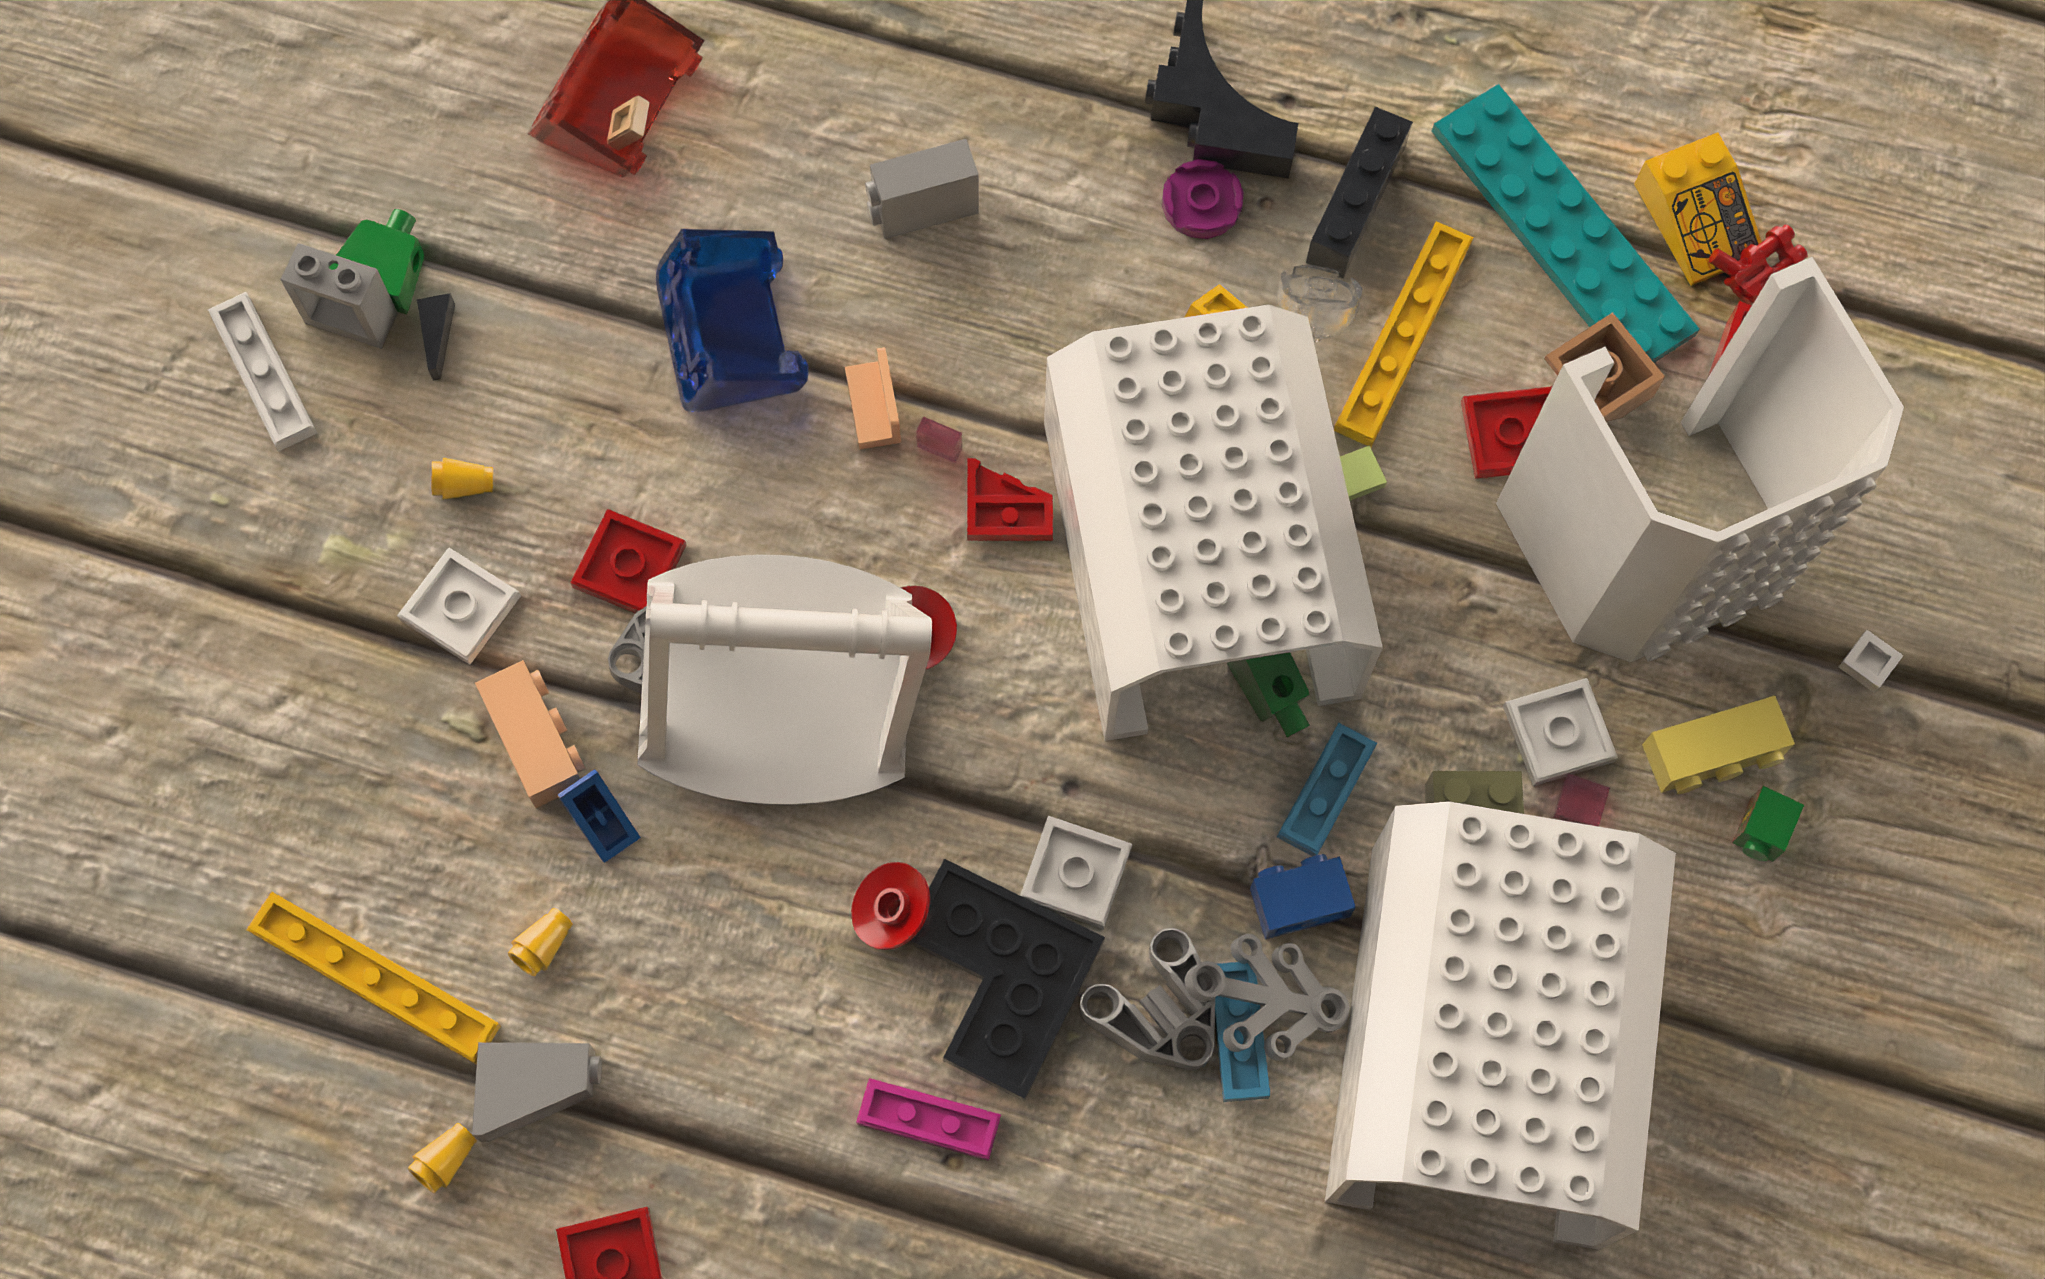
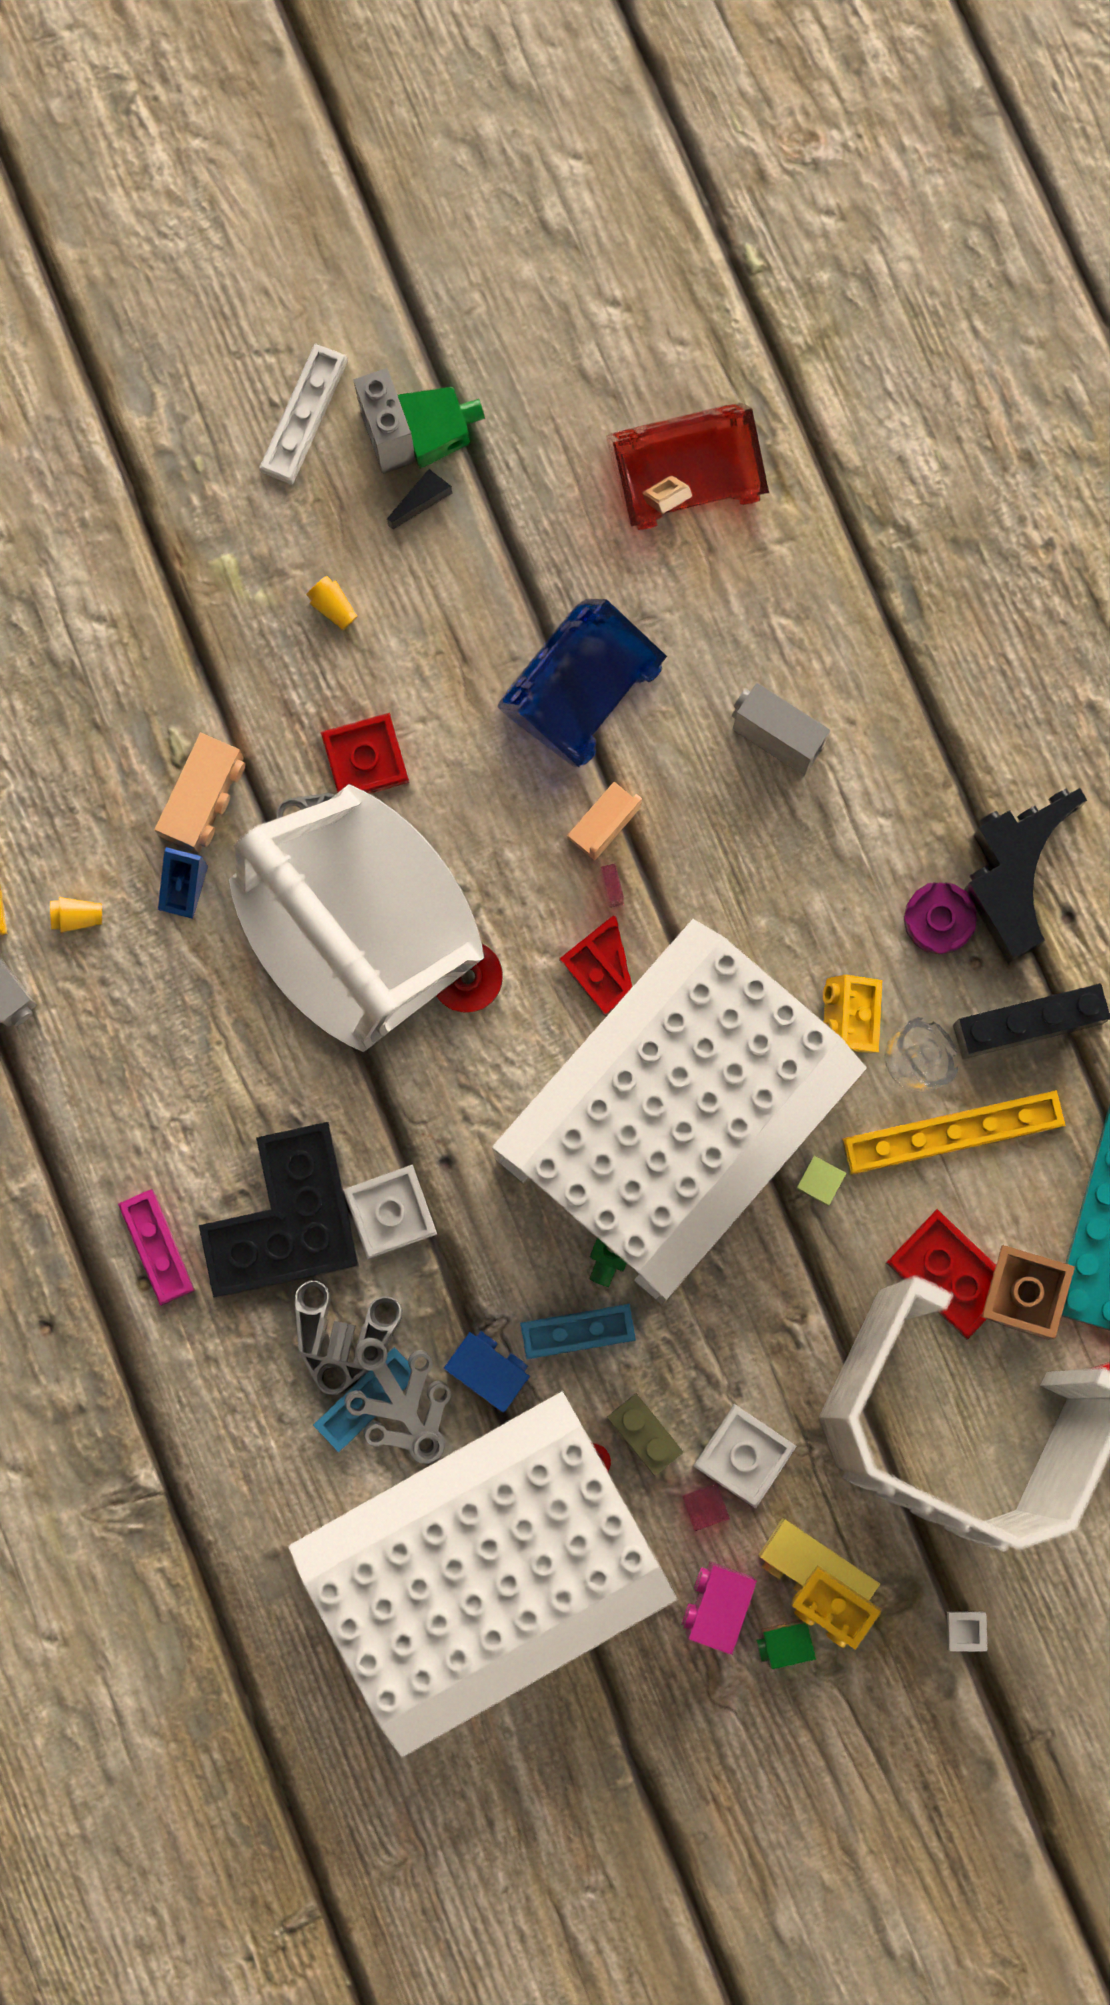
camera: 55 degrees right, 10 degrees up
white tile [397,548,521,665] -> none
red dish [851,862,930,950] -> none
none -> dark pink brick [681,1561,757,1655]
none -> yellow bracket [792,1565,881,1650]

